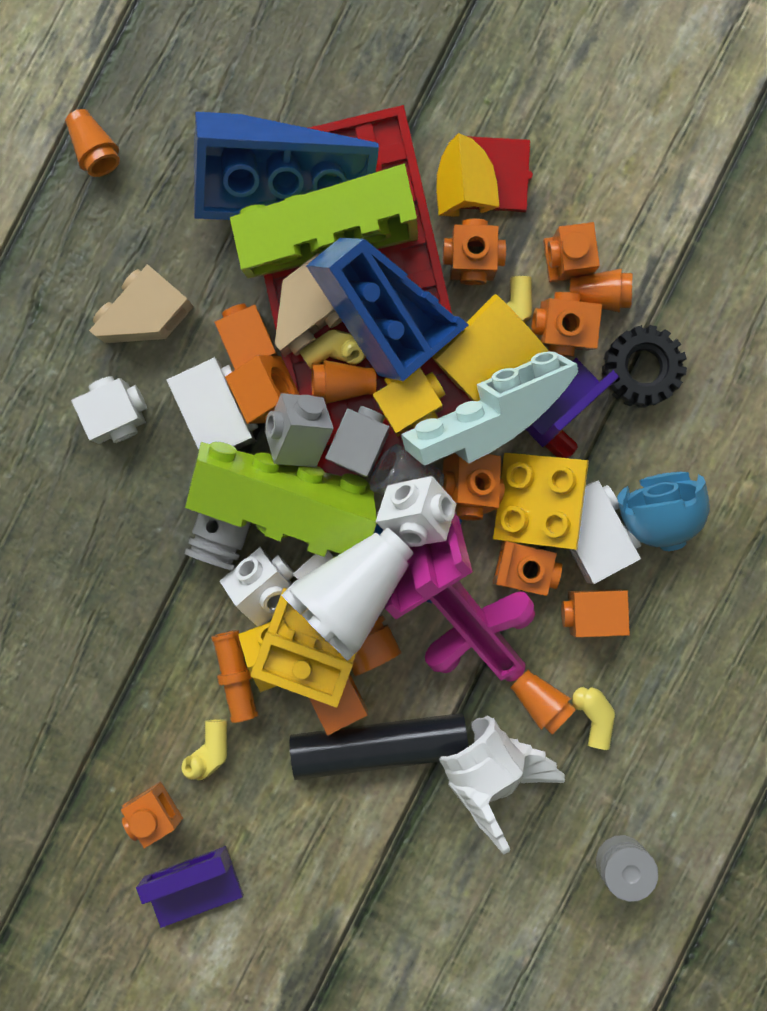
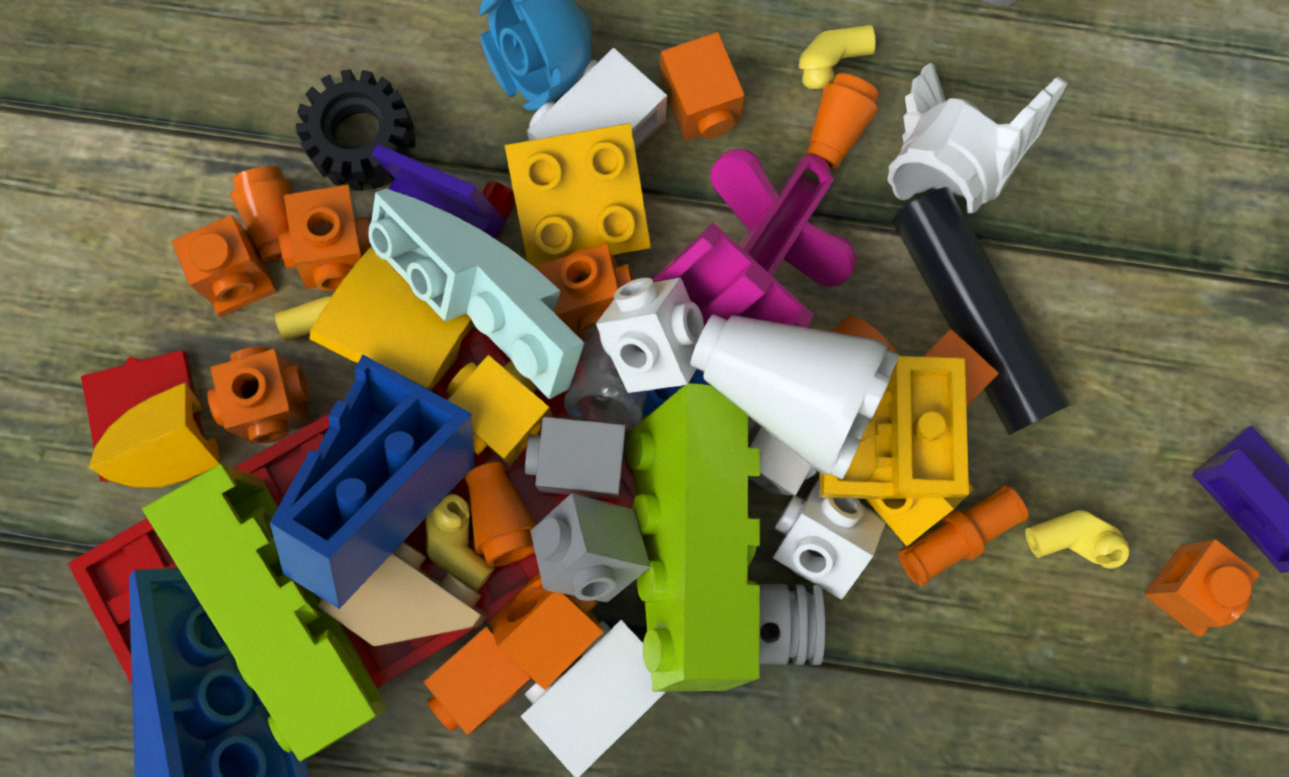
camera: 115 degrees left, 10 degrees down
orange brick [493,541,562,596] -> none

